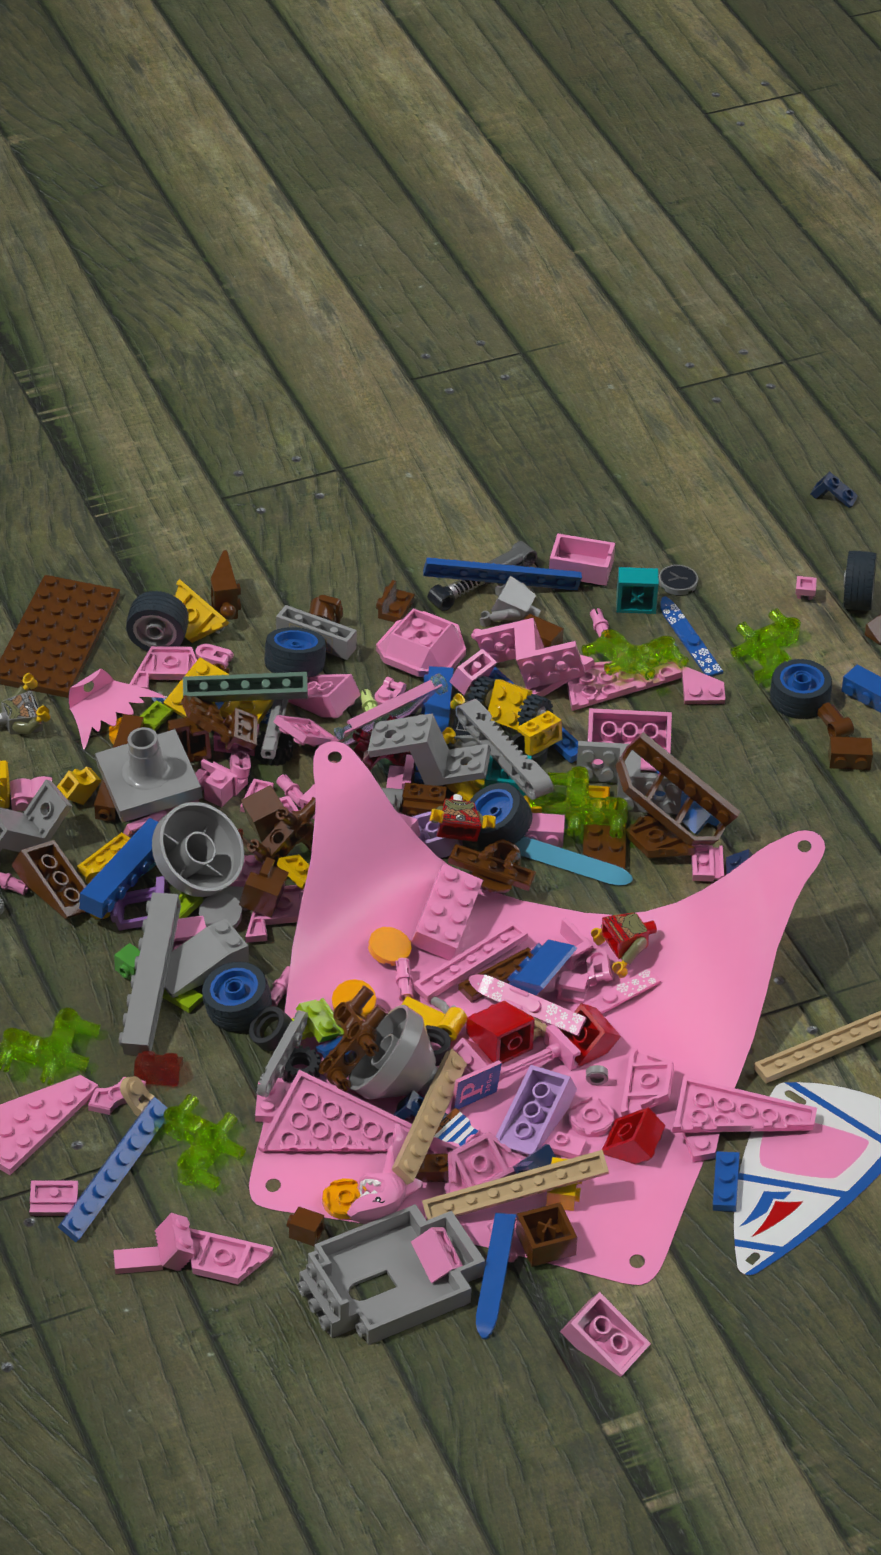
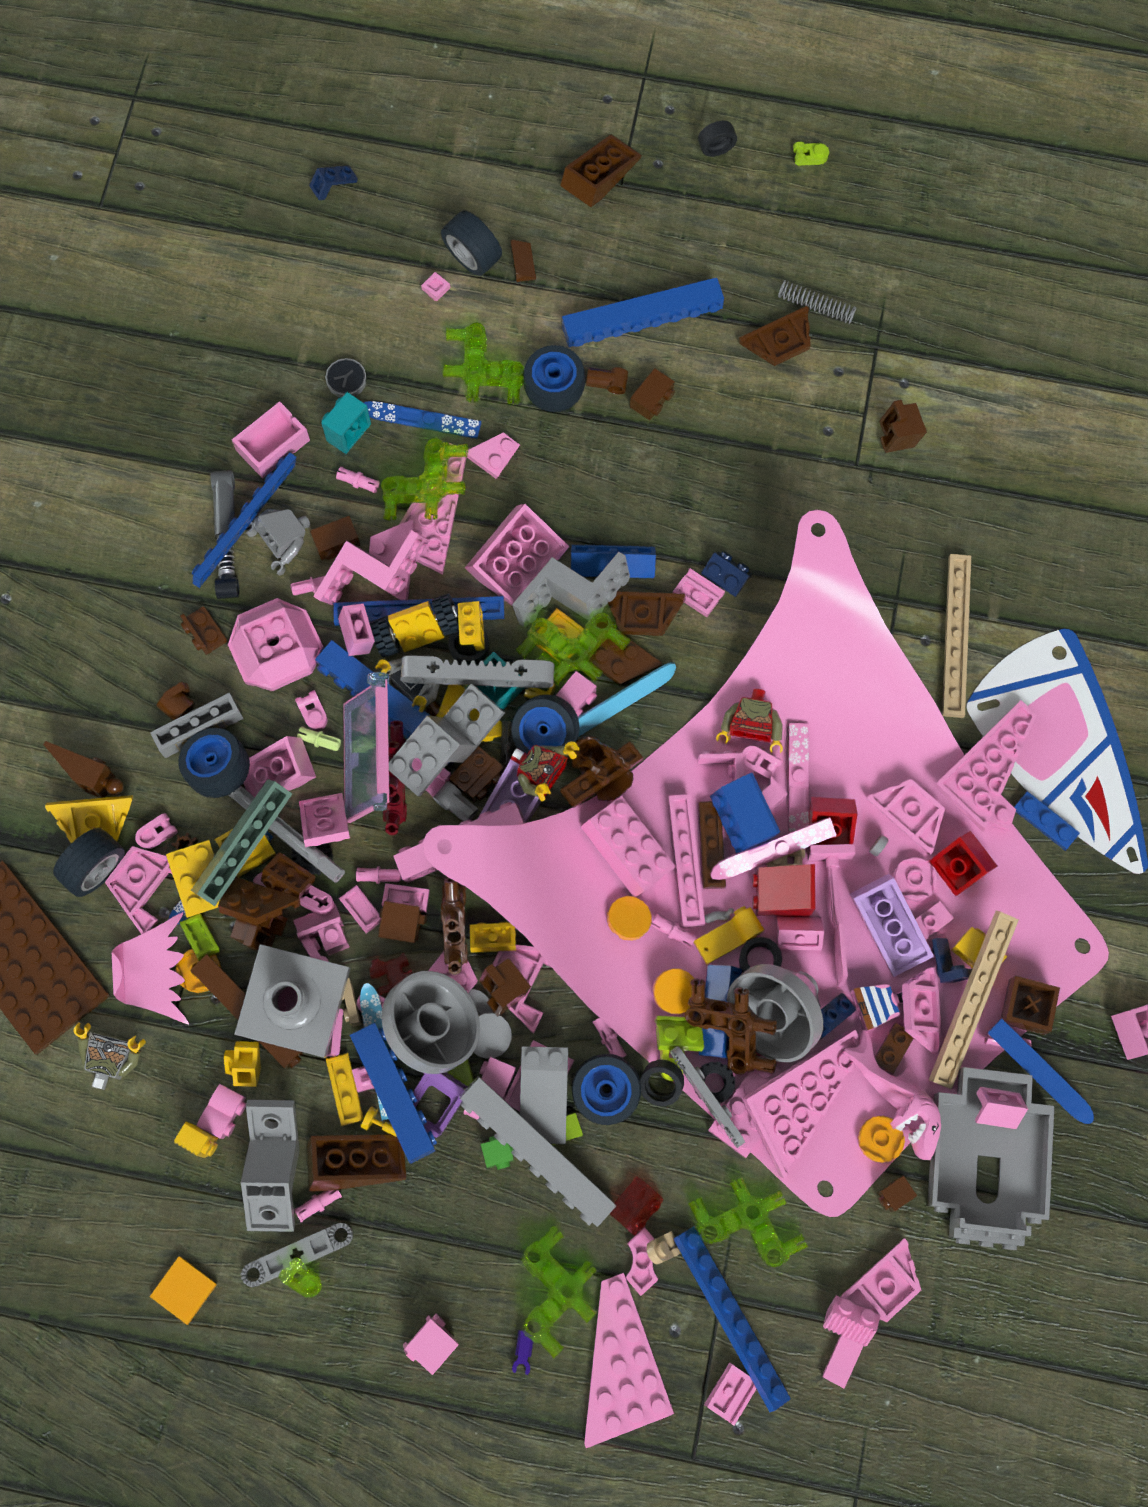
camera: 55 degrees left, 30 degrees up
tan plate [391,1049,467,1185] -> none
reddish brown plate [615,732,741,845] -> none

